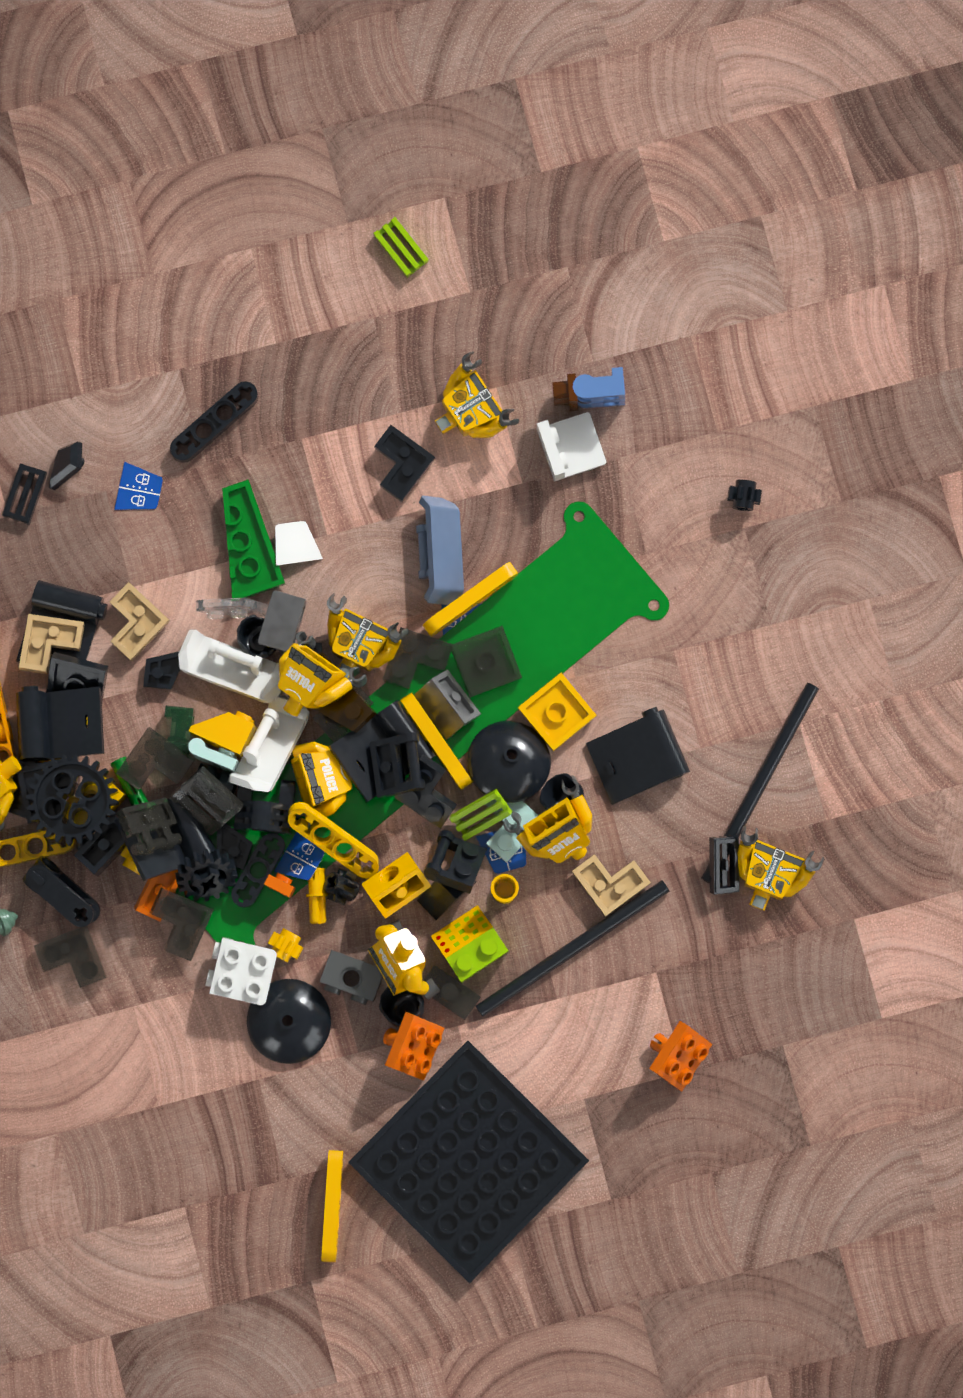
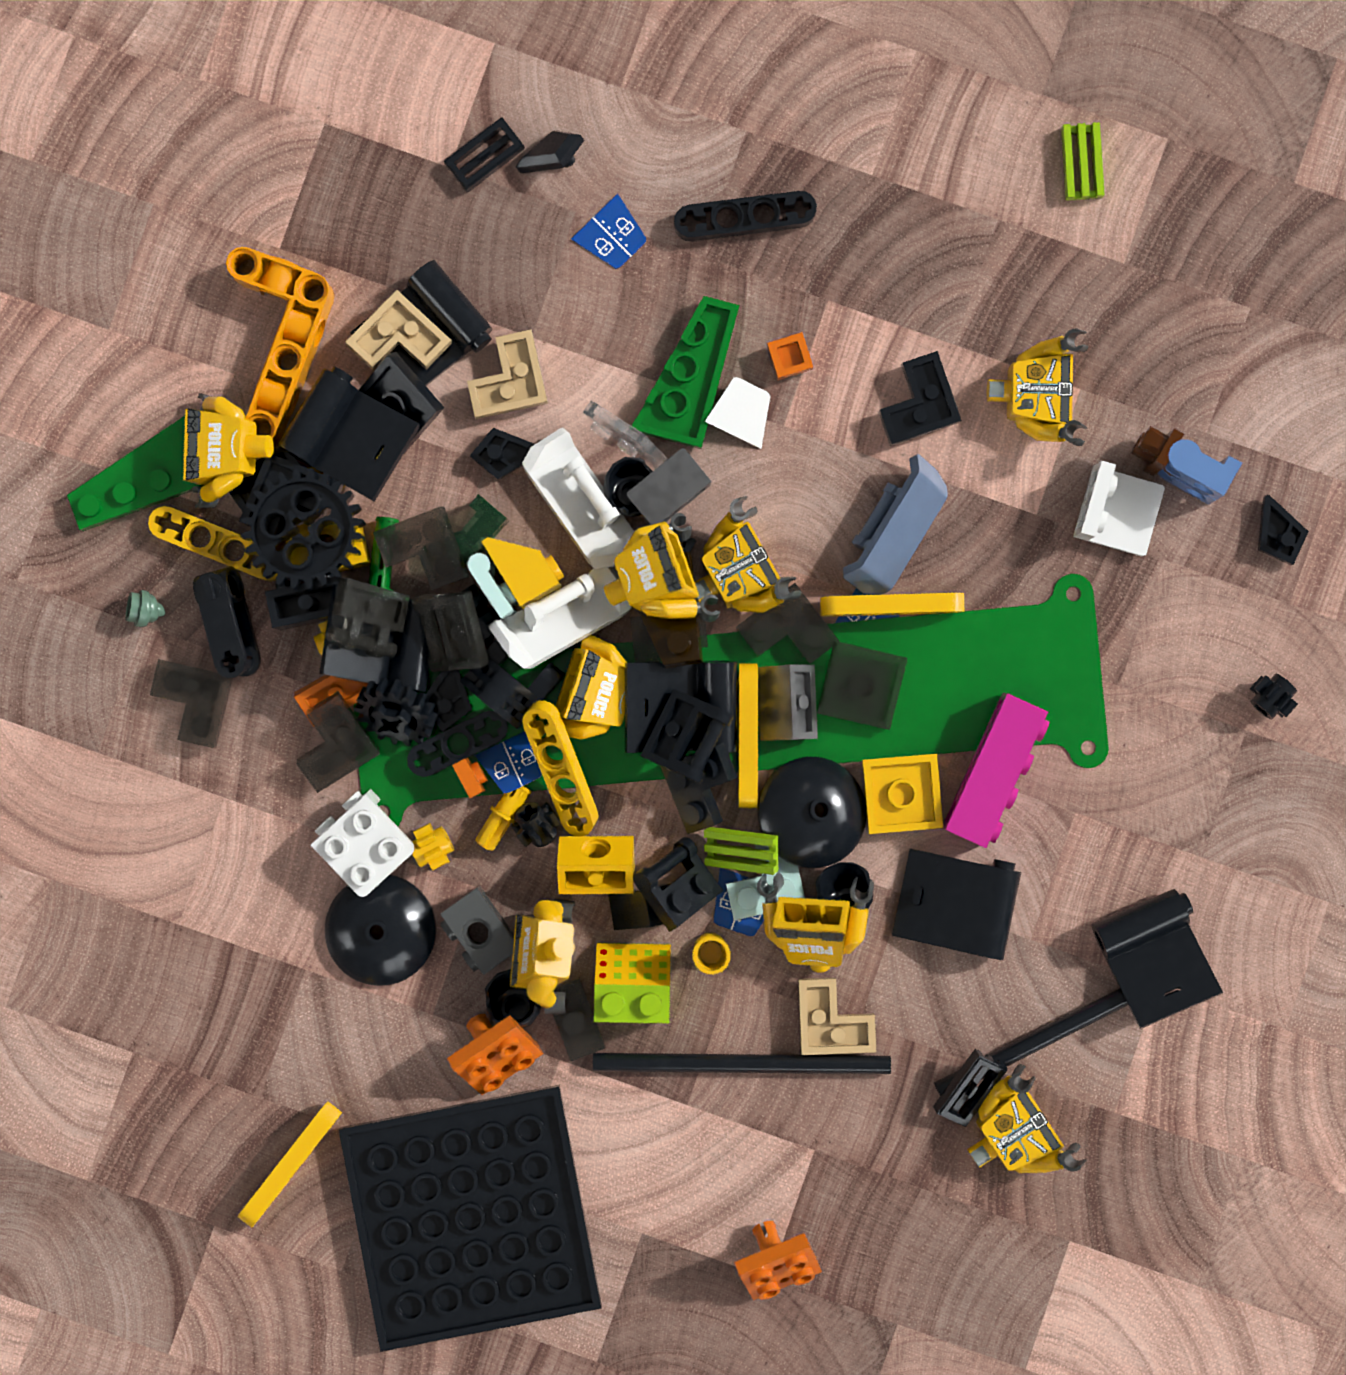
camera: 30 degrees right, 5 degrees up
none -> orange plate [767,332,813,380]
none -> dark pink brick [943,693,1049,848]
none -> black door [1091,889,1223,1029]
none -> black piece [1258,495,1309,566]

